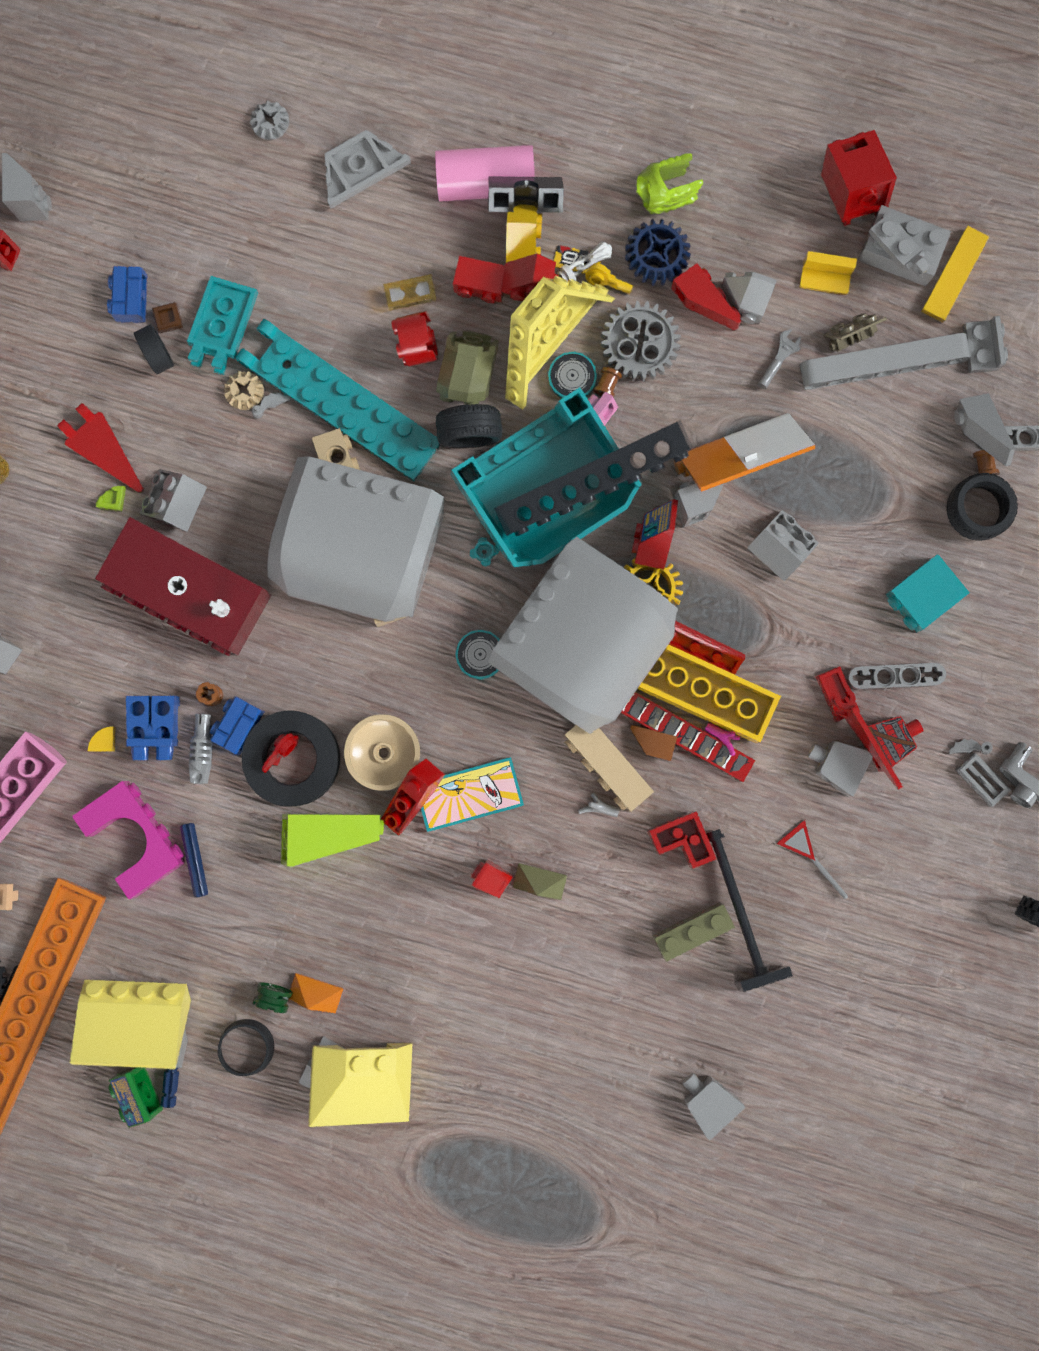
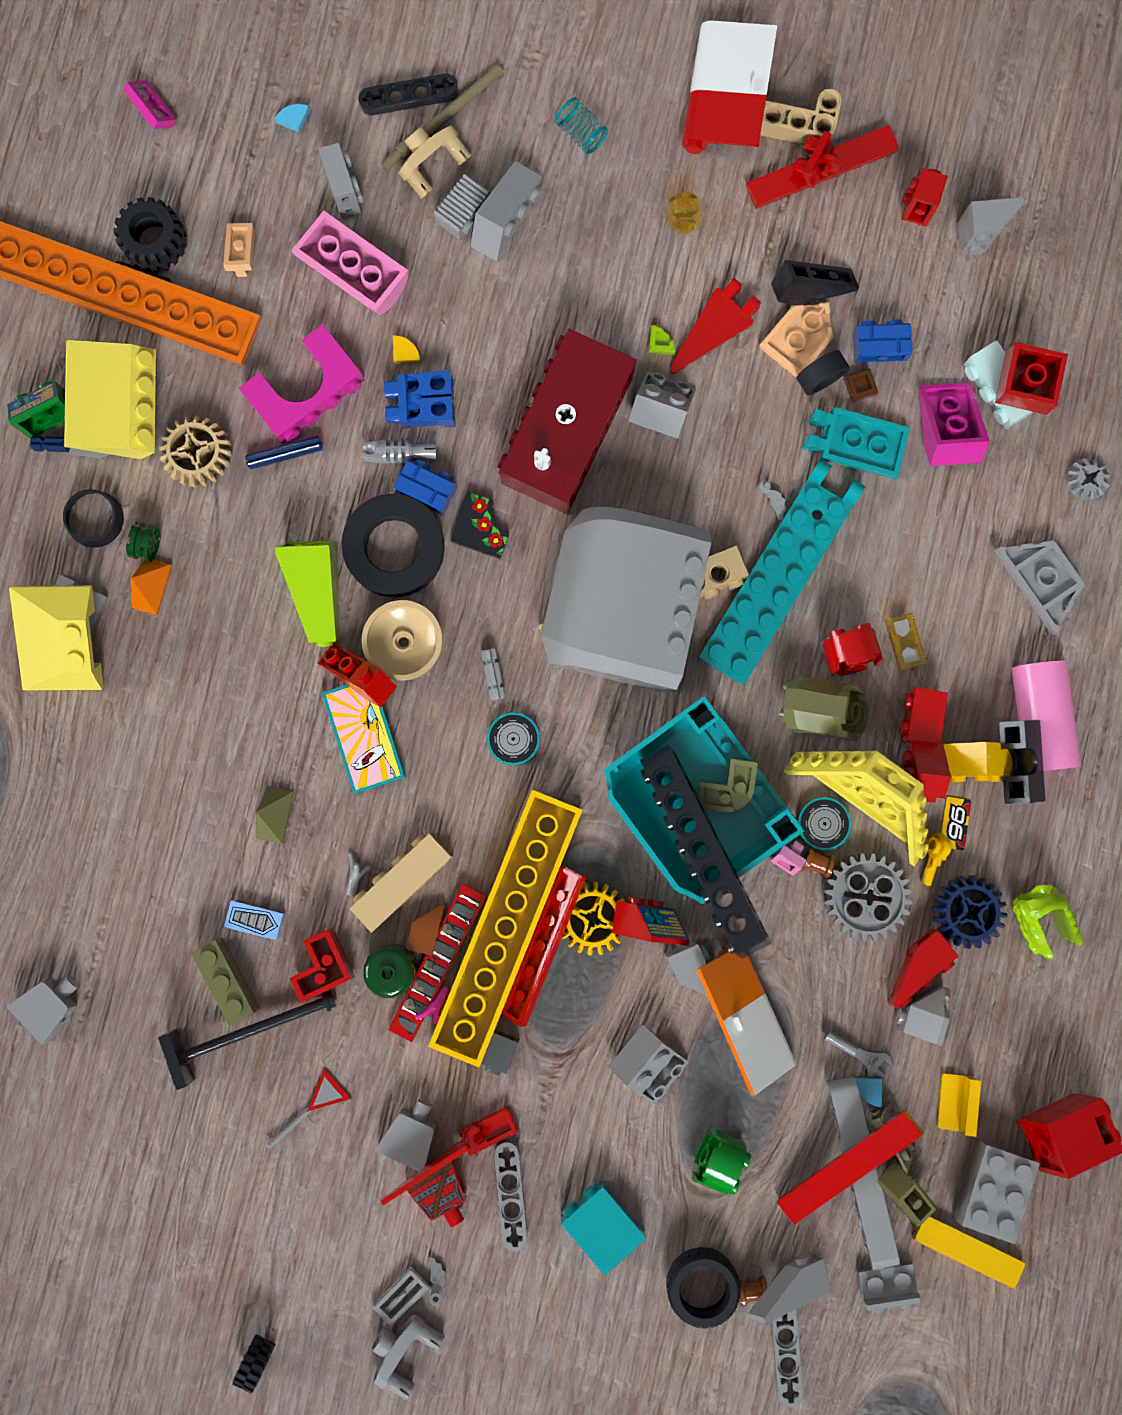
camera: 85 degrees right, 0 degrees up
dark orange bush [196,682,223,706] -> none
tan gear [224,371,264,410] -> none
red plate [262,733,299,773] -> none
black tyre [436,404,502,448] -> none
teal plate [470,537,499,567] -> none
red slope [471,860,513,898] -> none
light grey slope [488,537,678,734] -> none
white piece [557,242,612,281] -> none
light grey hinge [869,213,931,278] -> none
none -> tan gear [159,415,232,488]
none -> tile [224,900,285,940]
none -> dark green head [363,944,418,998]
none -> black tile [451,492,509,560]
none -> light grey axle [481,648,506,701]
none -> dark grey brick [481,1029,520,1075]
none -> green brick [692,1128,751,1195]
none -> olive plate [698,758,759,813]
none -> light nougat tile [759,302,833,377]
none -> black slope [771,260,859,305]
none -> red tile [776,1109,923,1225]
none -> medium azure tile [854,1077,882,1107]
none -> olive brick [877,1163,936,1226]
none -> dark pink slope [919,382,990,466]
none -> light aqua brick [963,340,1033,429]
none -> red brick [995,342,1068,415]

